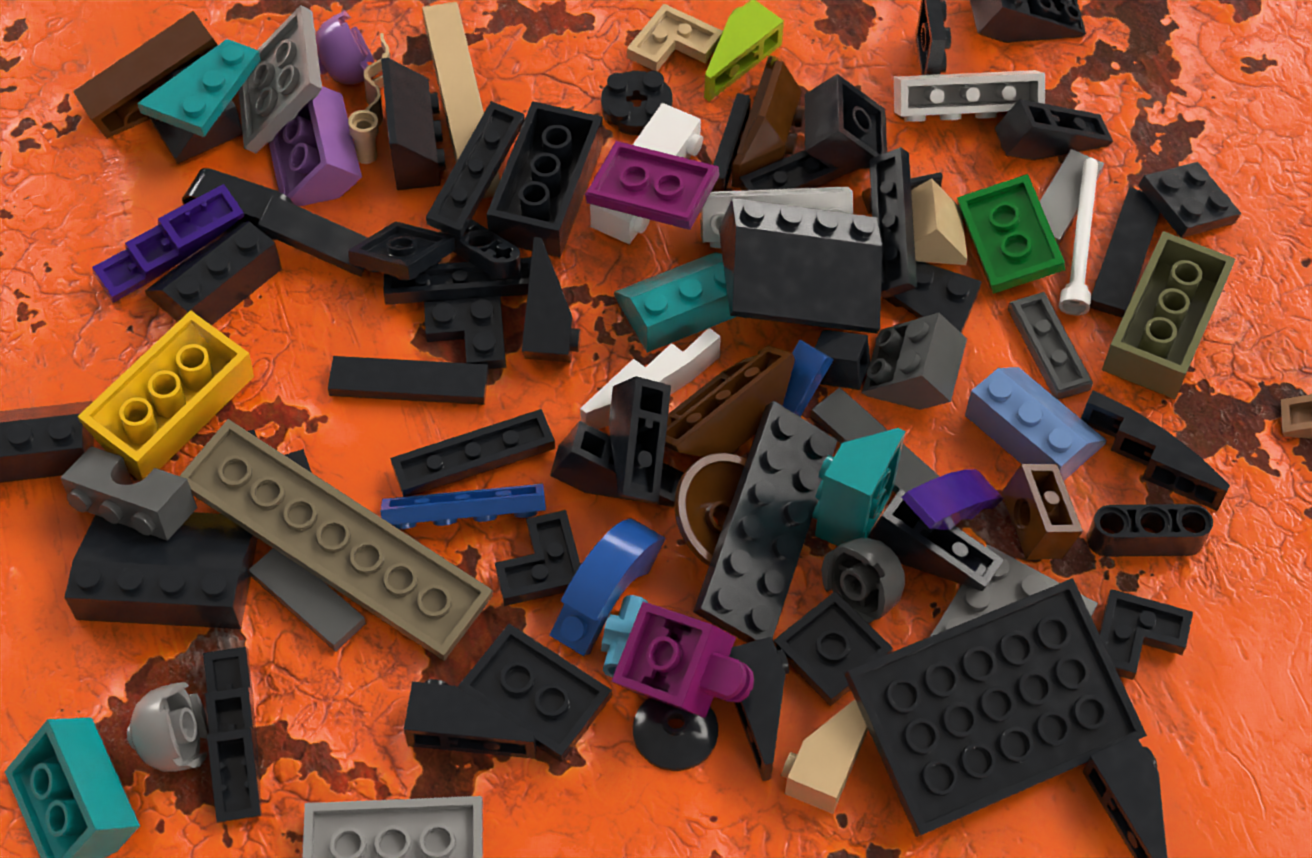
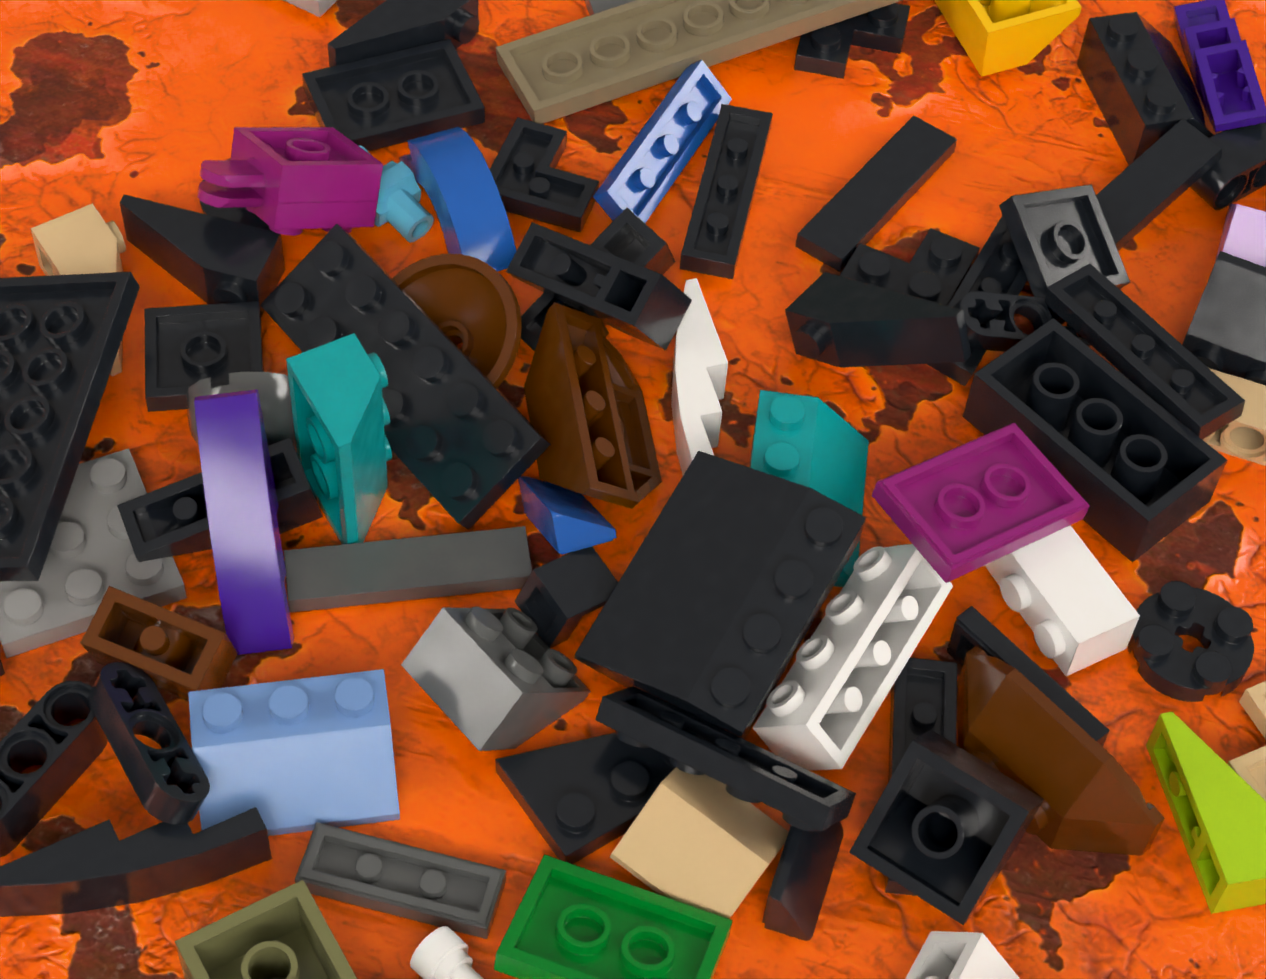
camera: 120 degrees right, 5 degrees down
none -> black beam [88,662,210,825]

